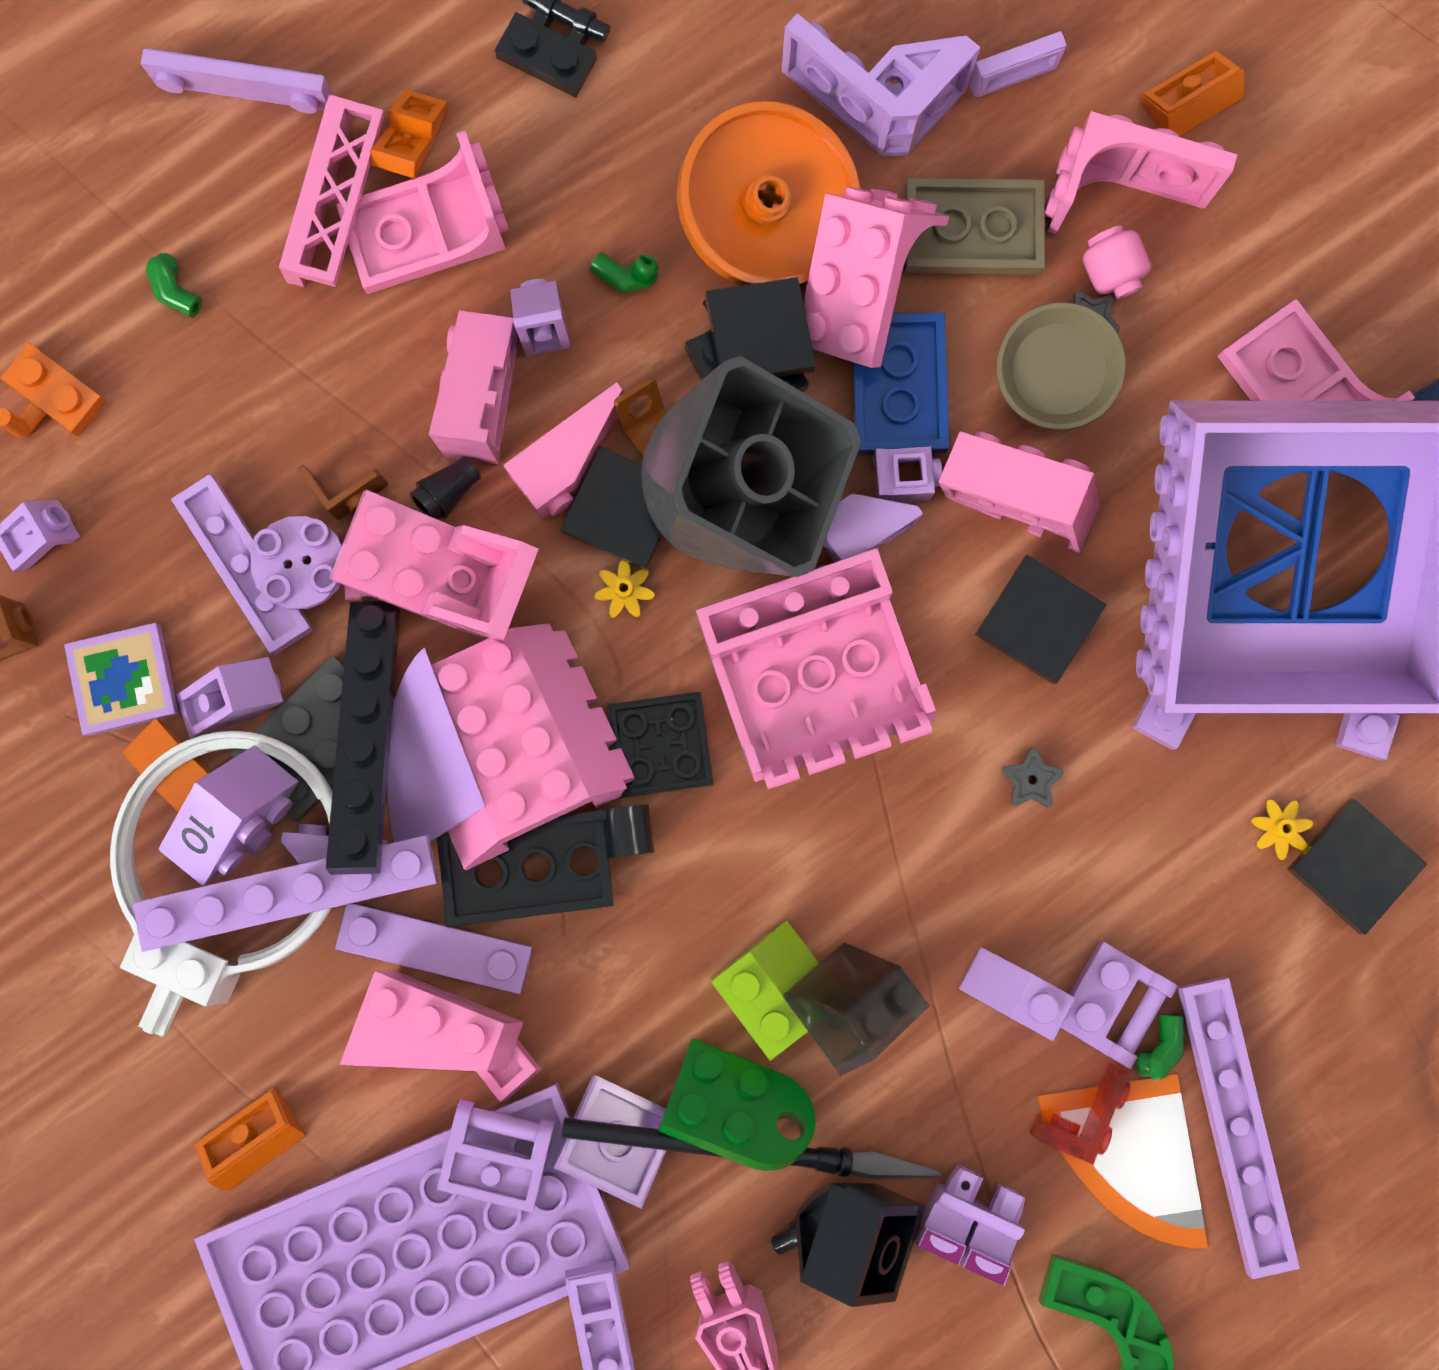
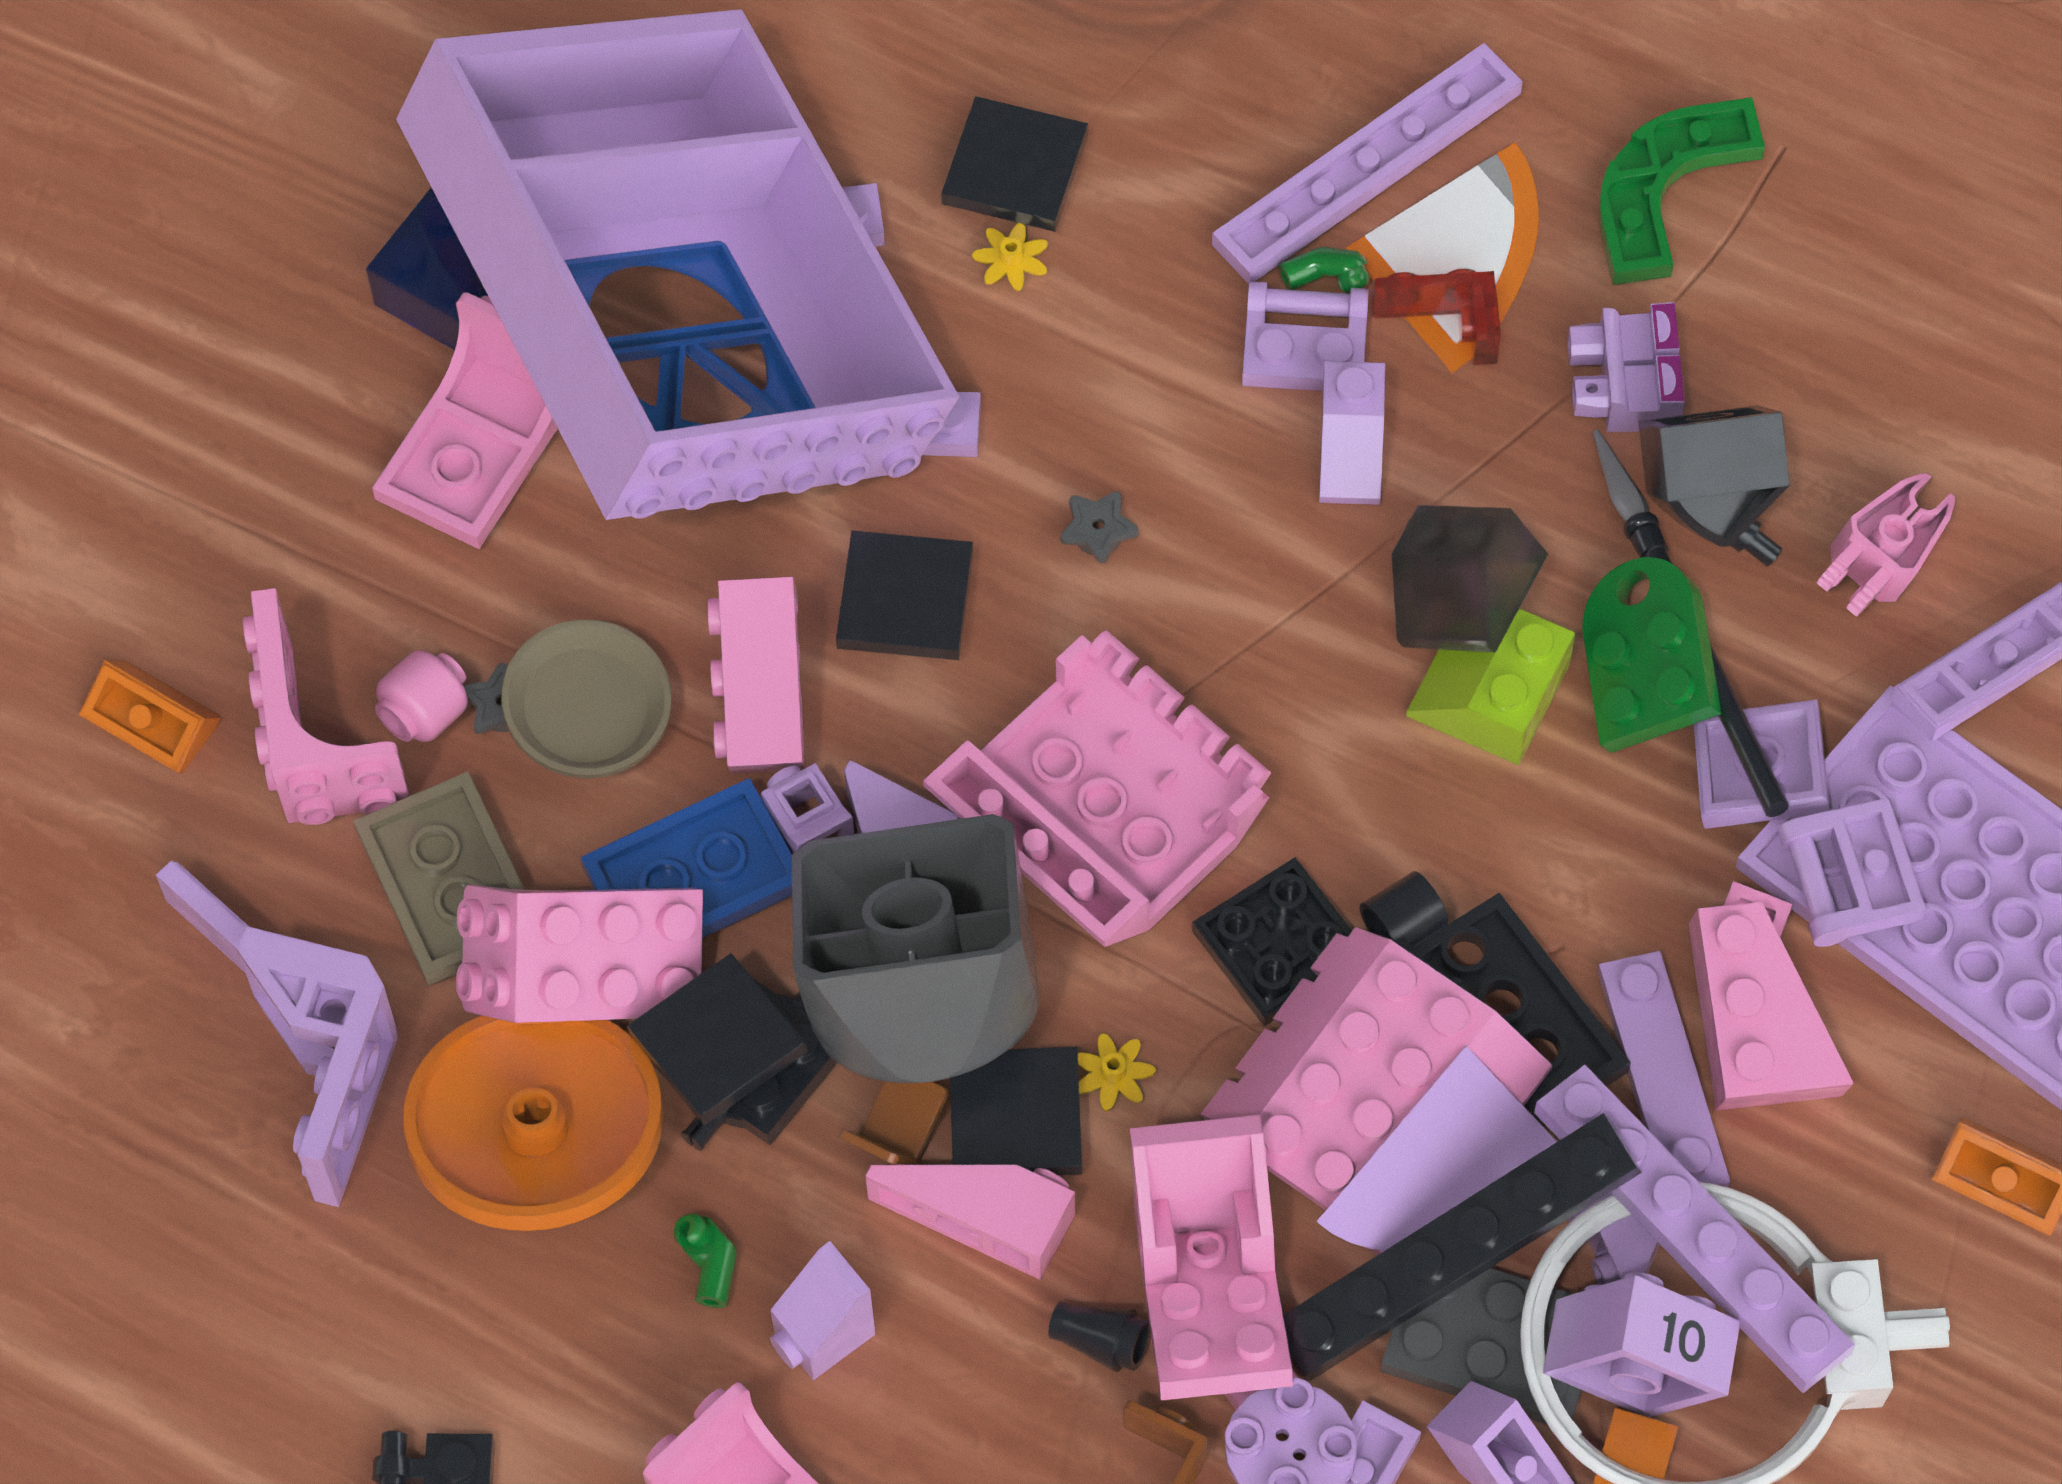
camera: 115 degrees left, 20 degrees down
bright pink wedge [429,310,519,465] -> none

